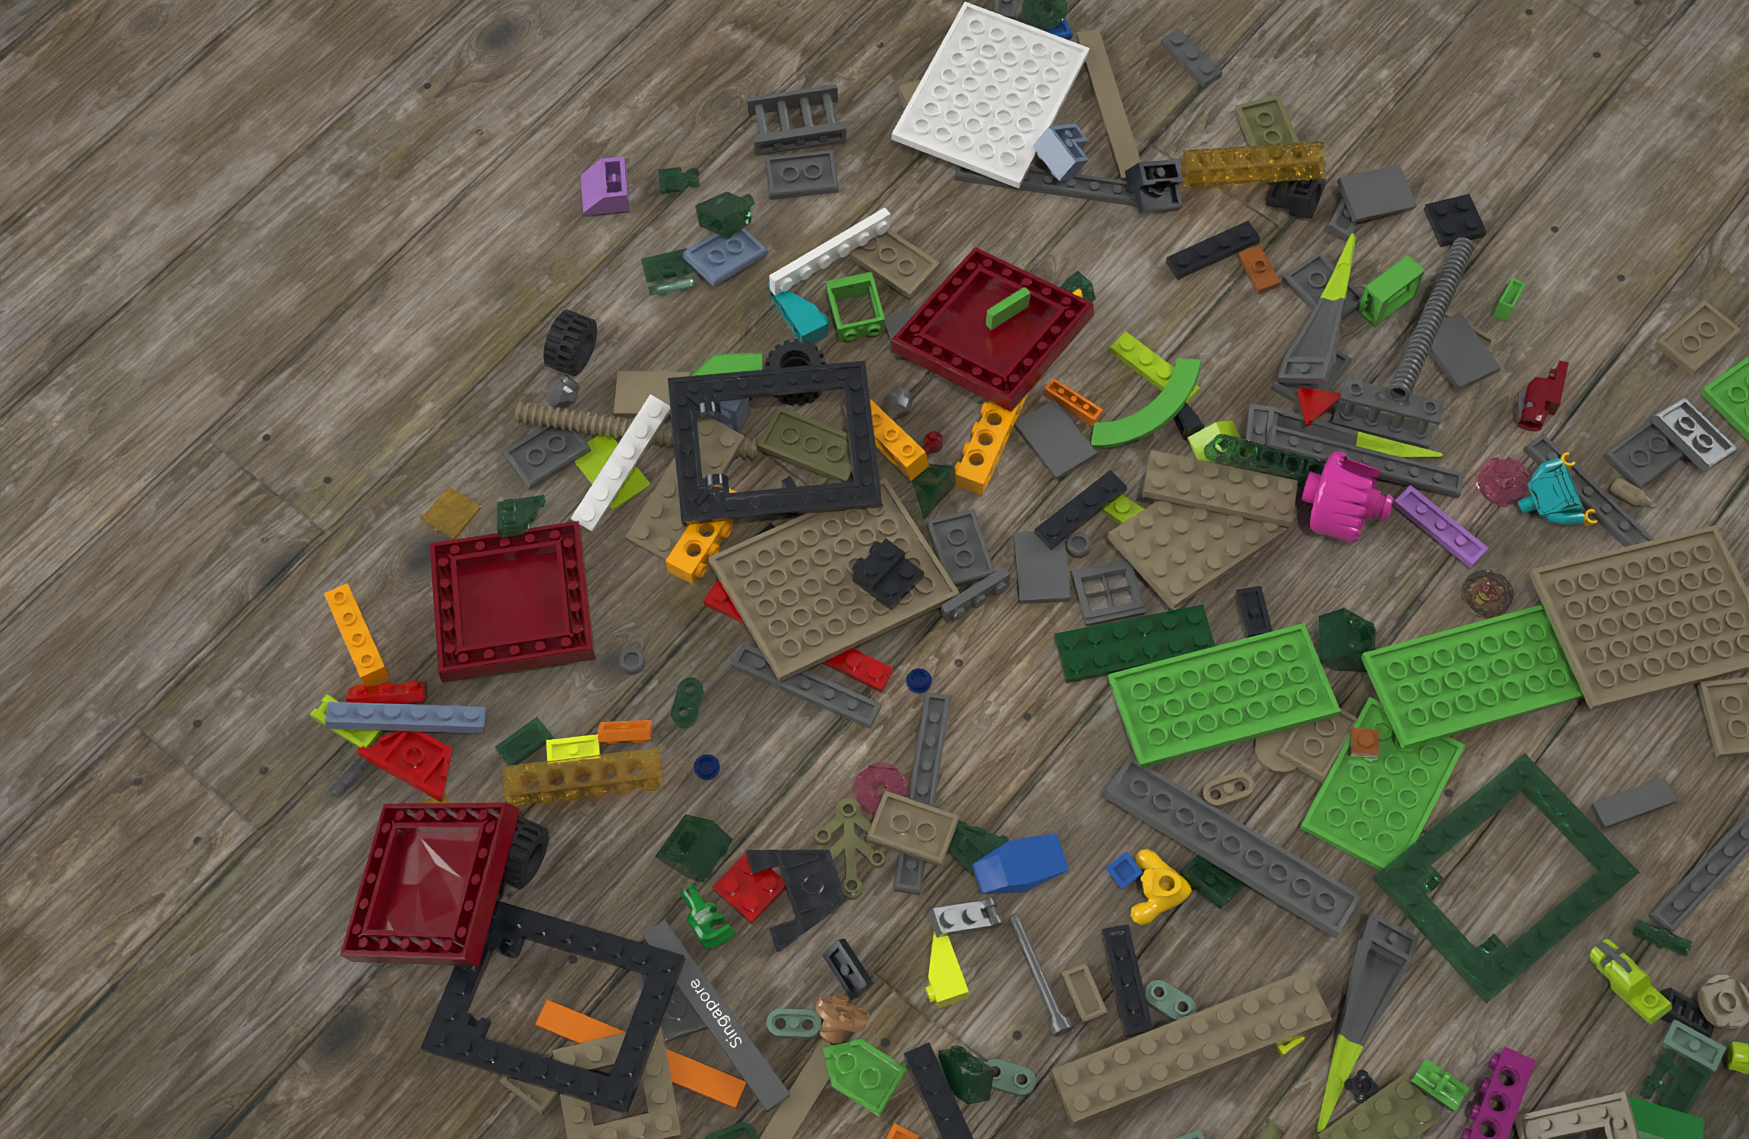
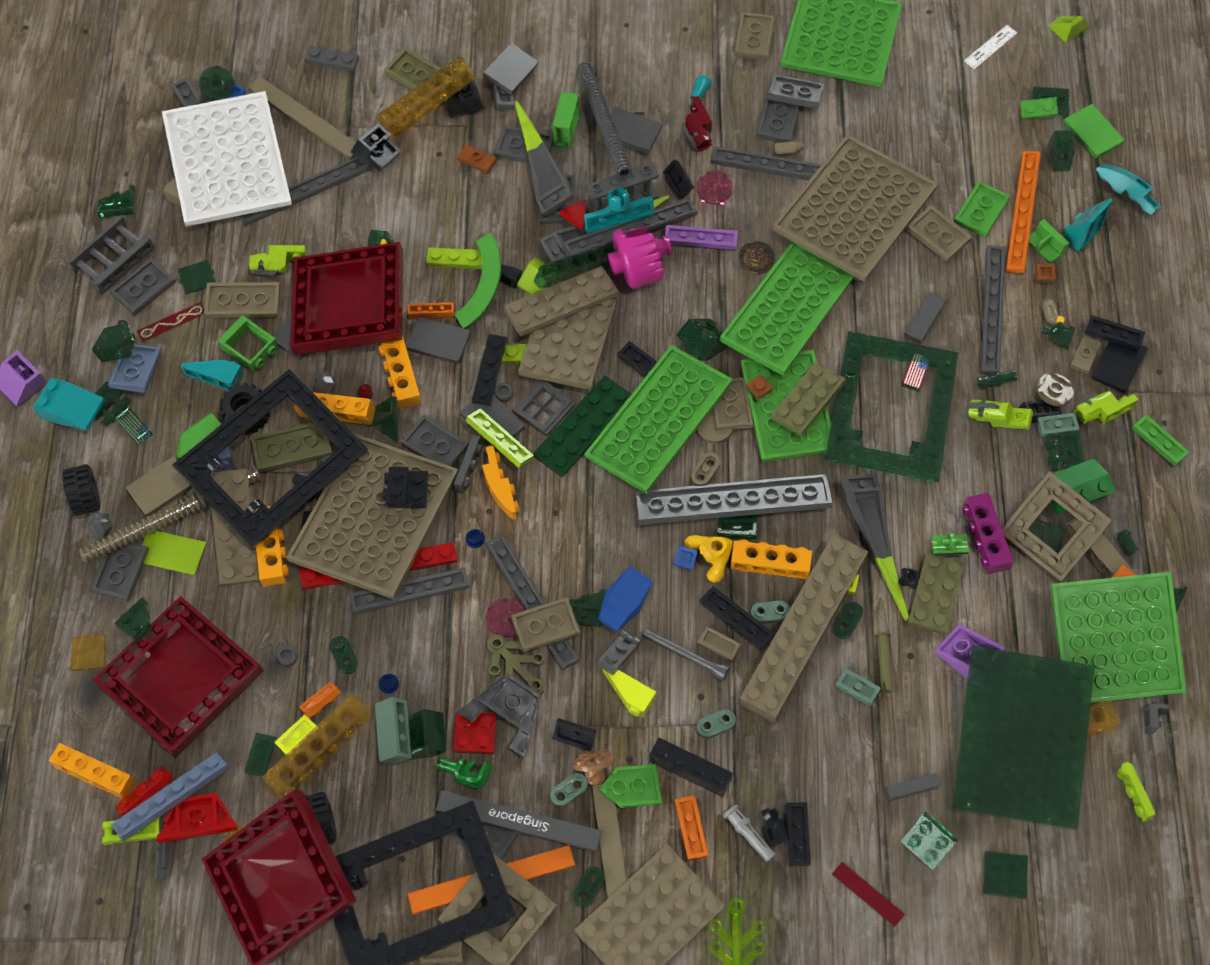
camera: 40 degrees left, 0 degrees up
white plate [571,394,671,533] -> none
clear green plate [658,167,700,194] -> none
white plate [769,208,890,296] -> none
clear green slope [938,1046,995,1104] -> none
bright green tile [986,287,1030,330] -> none
sand blue brick [1032,123,1089,181] -> none
black plate [1166,221,1260,280] -> none
black plate [1424,194,1487,247] -> none
bright green piece [1493,278,1526,322] -> none
teal torso [1518,452,1597,527] -> none
none -> teal slope [32,378,105,431]
none -> clear green wing [97,185,136,218]
none -> clear green tile [114,408,153,446]
none -> sticker [137,302,204,342]
none -> clear green piece [178,260,216,295]
none -> lime plate [249,245,308,277]
none -> sand green brick [375,697,412,765]
none -> lime plate [466,408,534,468]
none -> light orange slope [482,445,519,520]
none -> teal plate [584,187,654,233]
none -> black plate [663,160,694,199]
none -> teal cone [691,75,711,100]
none -> light orange brick [731,540,812,579]
none -> olive plate [771,362,846,436]
none -> clear green plate [833,602,863,639]
none -> tile [901,353,931,392]

